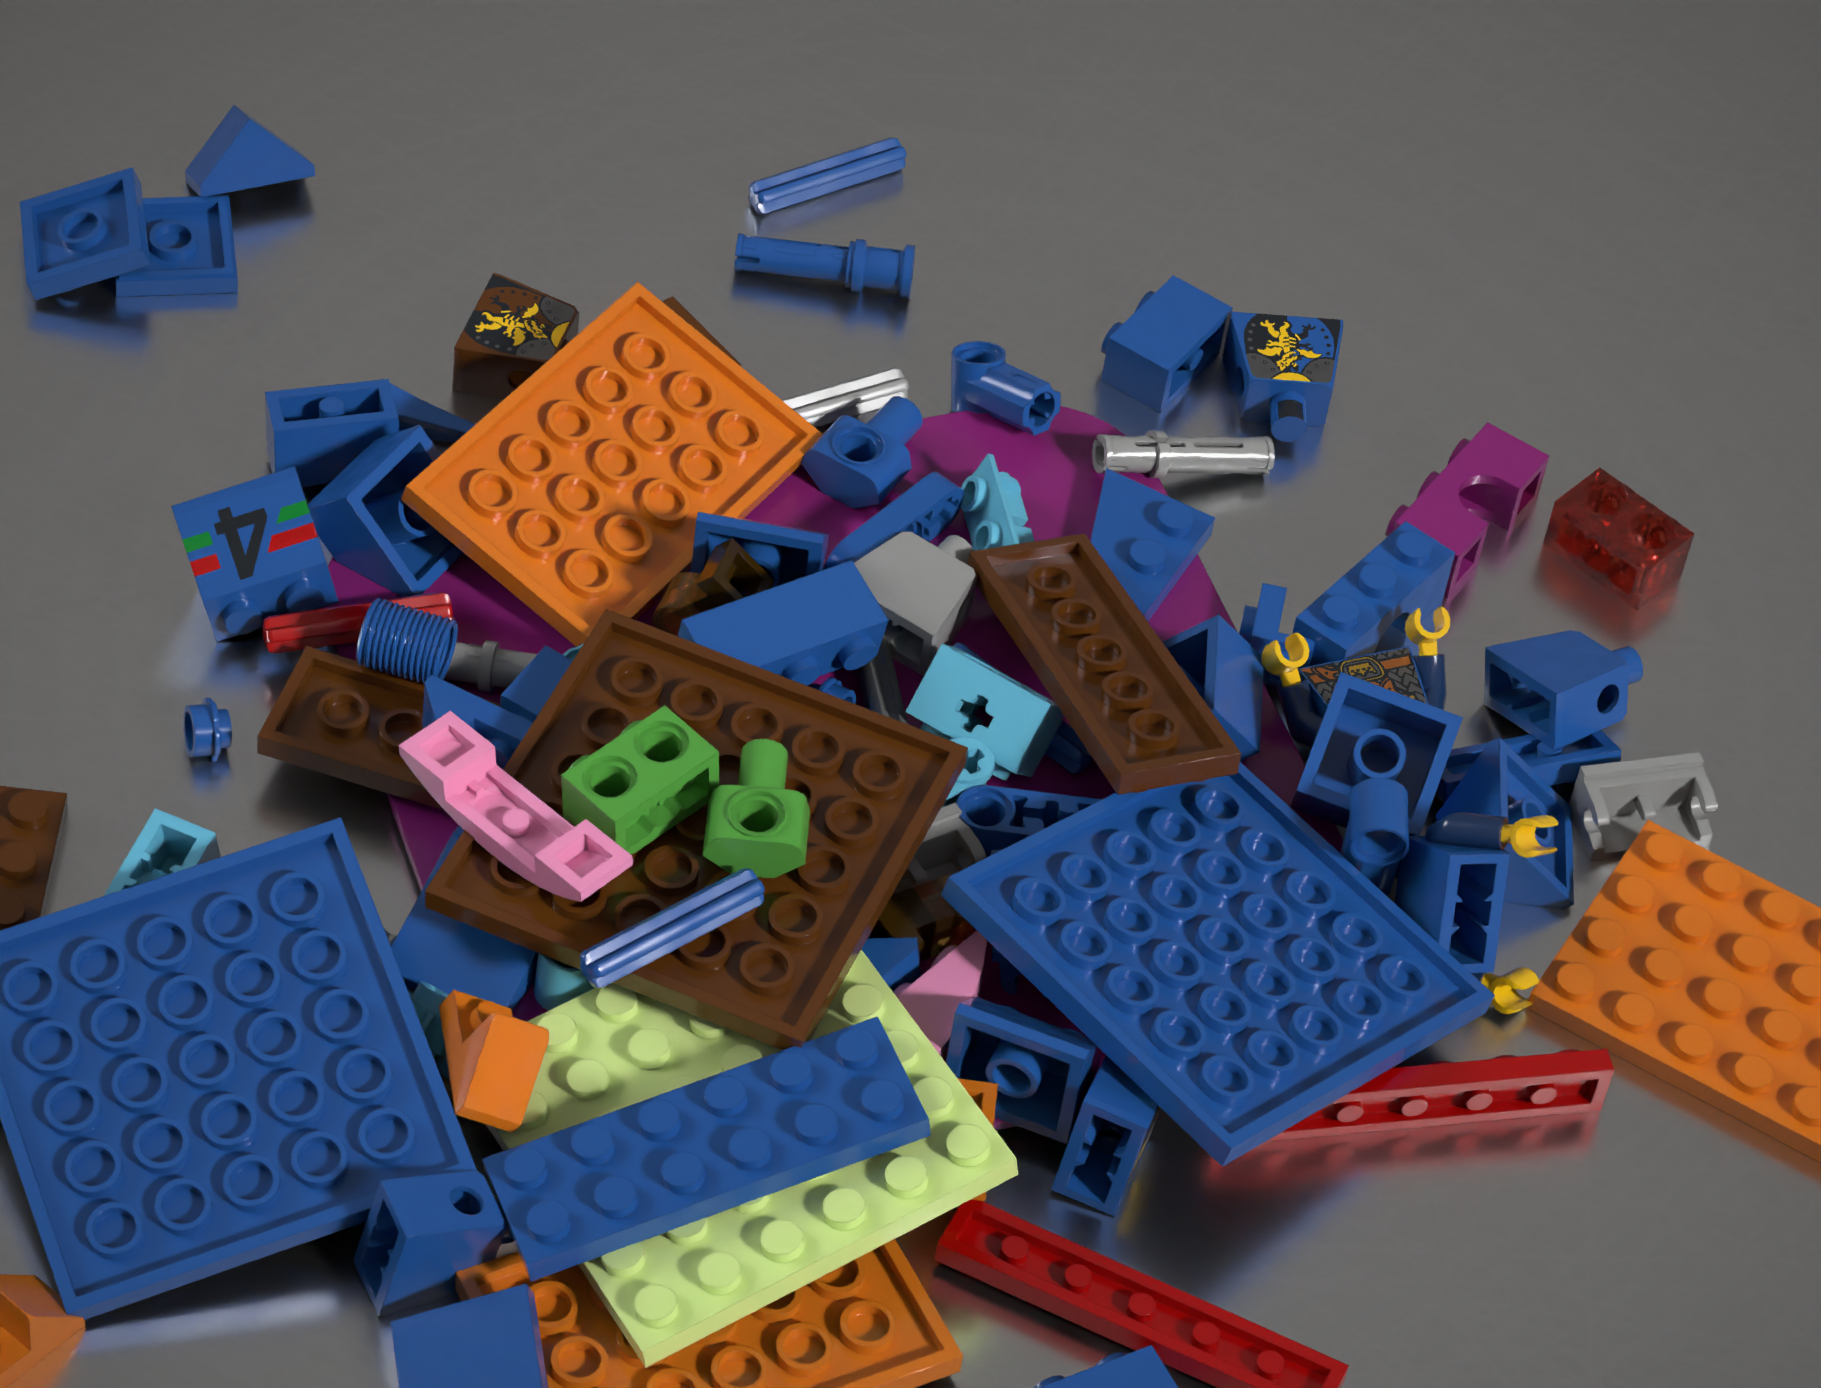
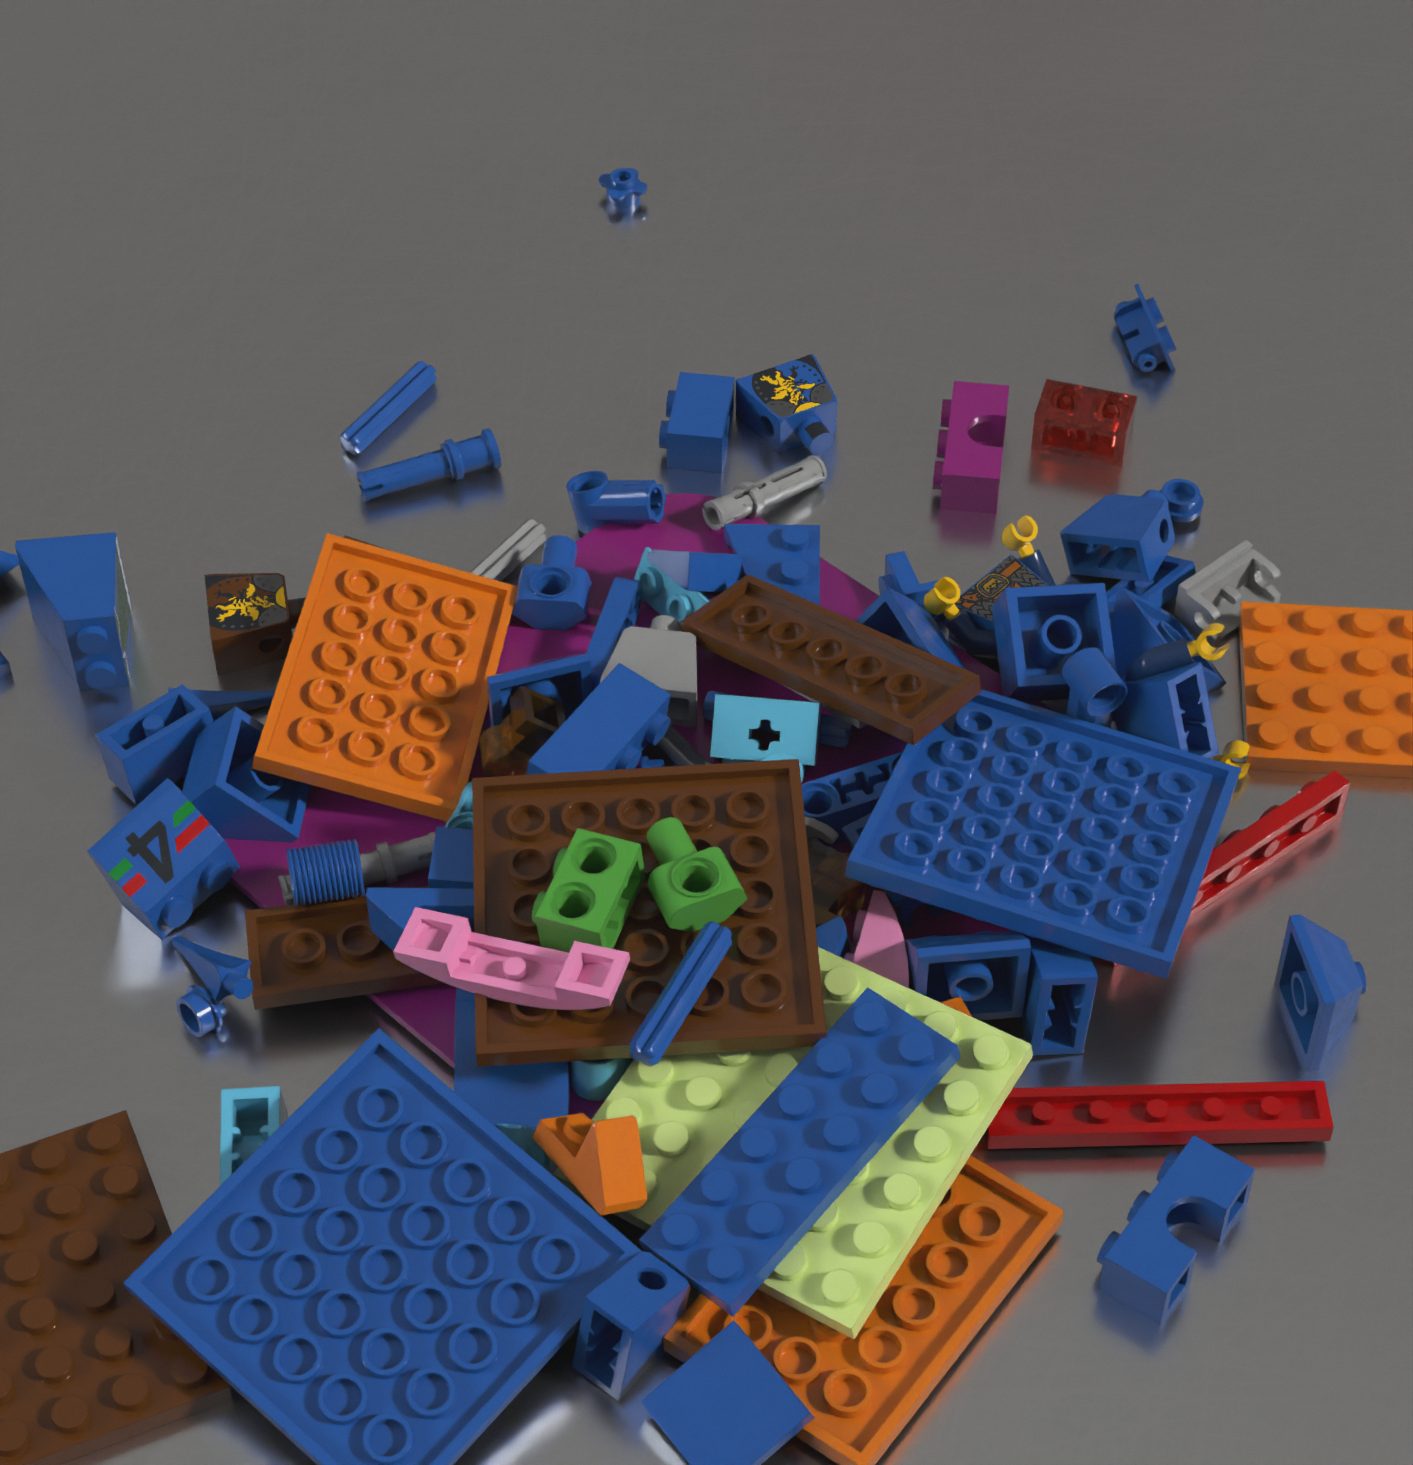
camera: 20 degrees left, 0 degrees up
red axle [263,592,453,654] -> none
blue arch [1292,521,1455,666] -> none
none -> blue slope [15,532,131,691]
none -> blue piece [172,936,254,1002]
none -> blue plate [599,168,647,207]
none -> blue slope [647,550,742,592]
none -> blue hinge [1114,284,1177,372]
none -> blue plate [1159,479,1204,522]
none -> blue slope [1274,914,1366,1072]

